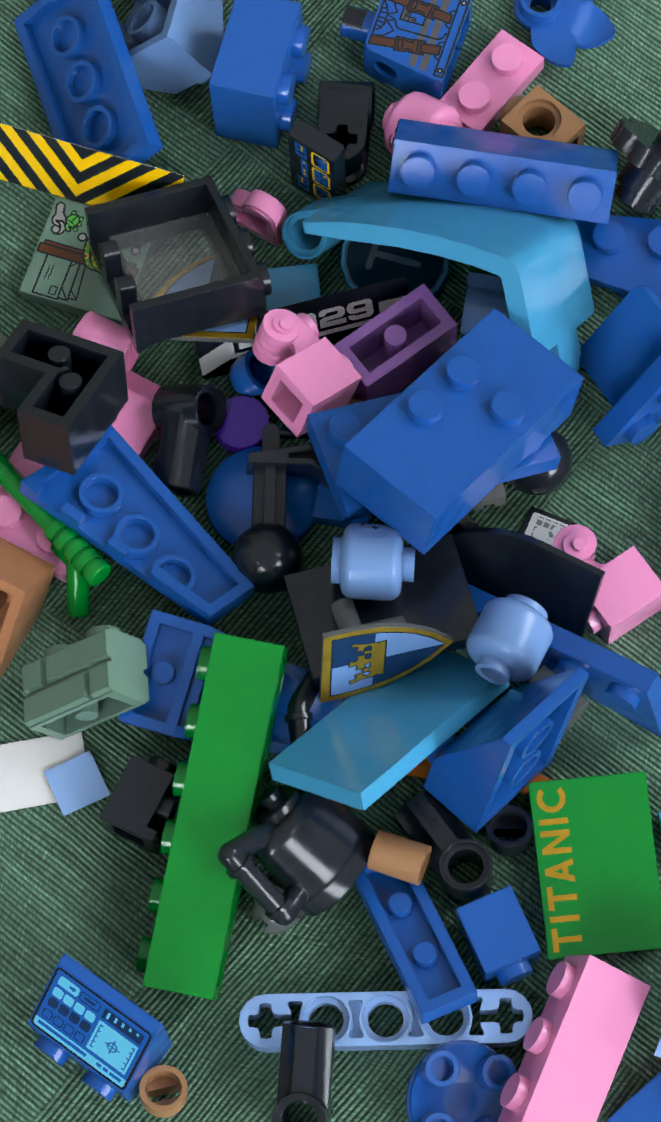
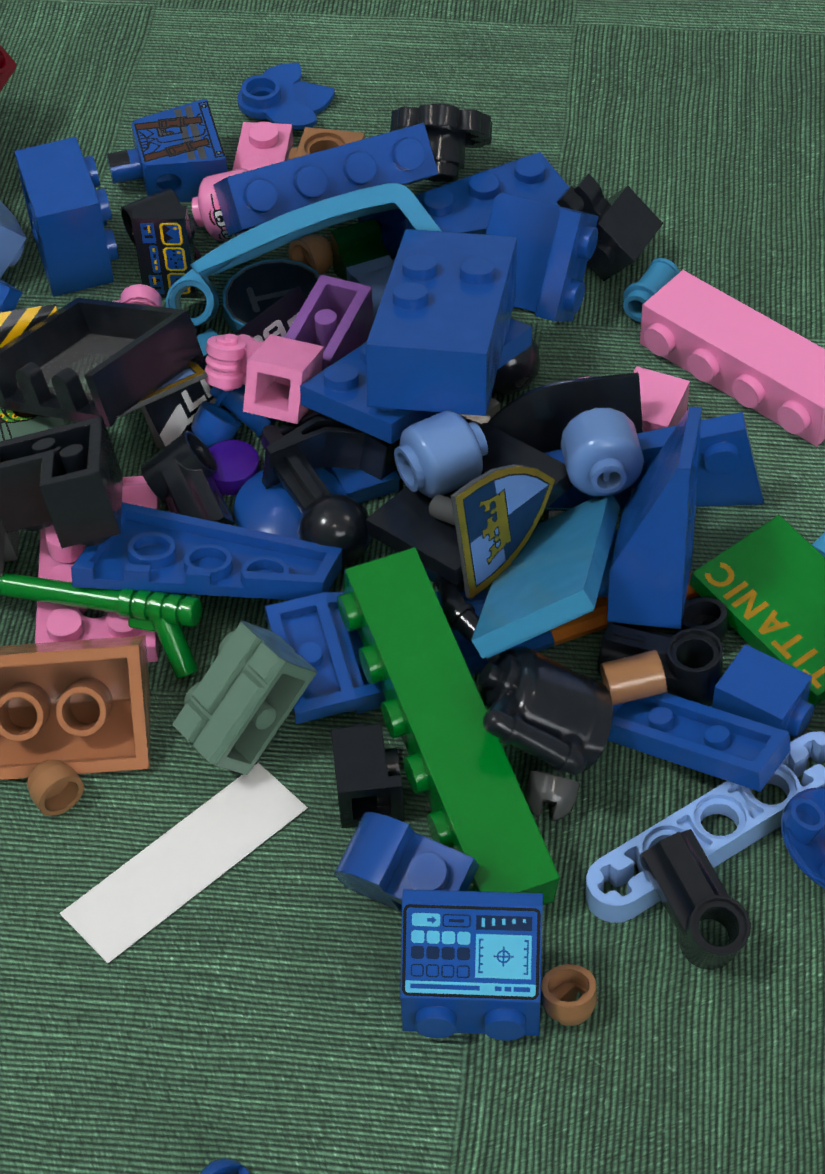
camera: 35 degrees left, 20 degrees down
light blue sticker [44,750,110,816] -> none
none -> blue brick [334,812,479,913]

